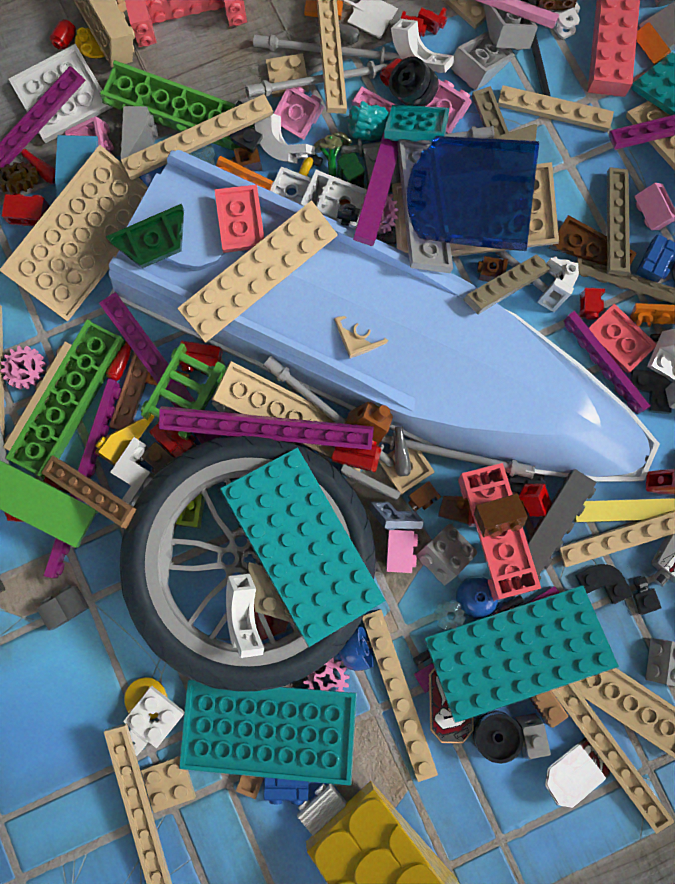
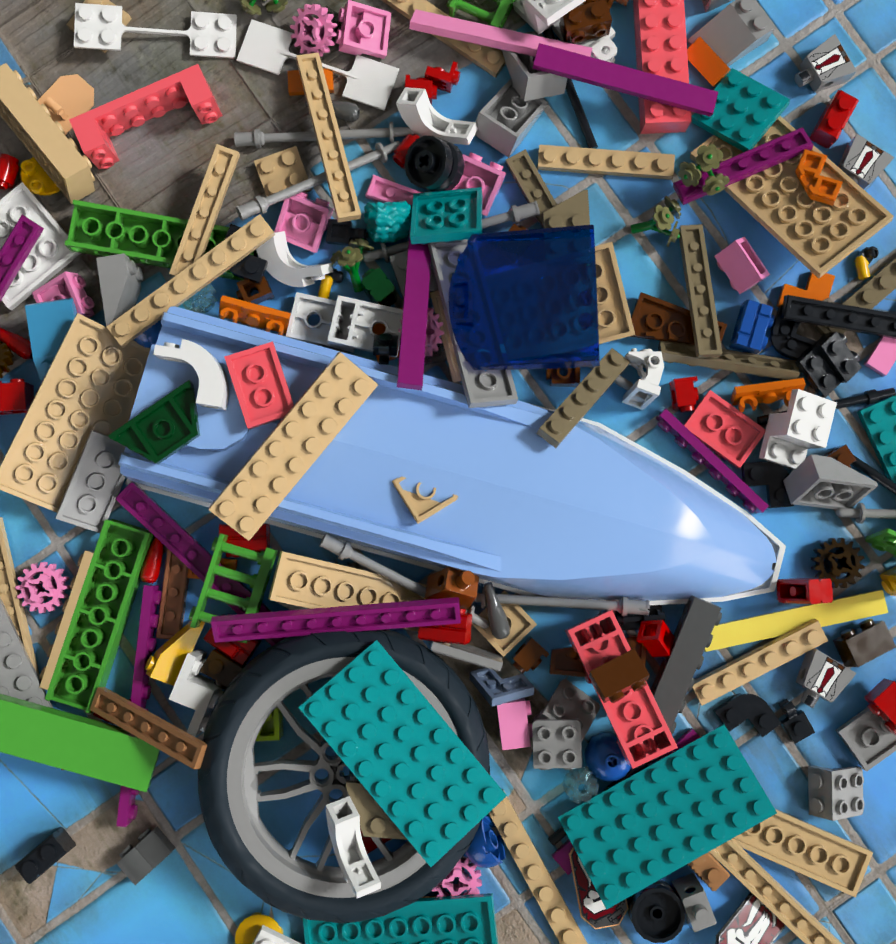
camera: 10 degrees left, 5 degrees up
none -> light grey plate [55,430,125,533]
none -> white arch [153,339,229,410]
none -> tan plate [169,144,240,277]
none -> black plate [326,219,368,246]
none -> magenta tile [532,43,718,117]
none -> light grey bracket [532,719,582,770]
none -> olive plant [631,196,681,247]
none -> olive plant [678,144,730,195]

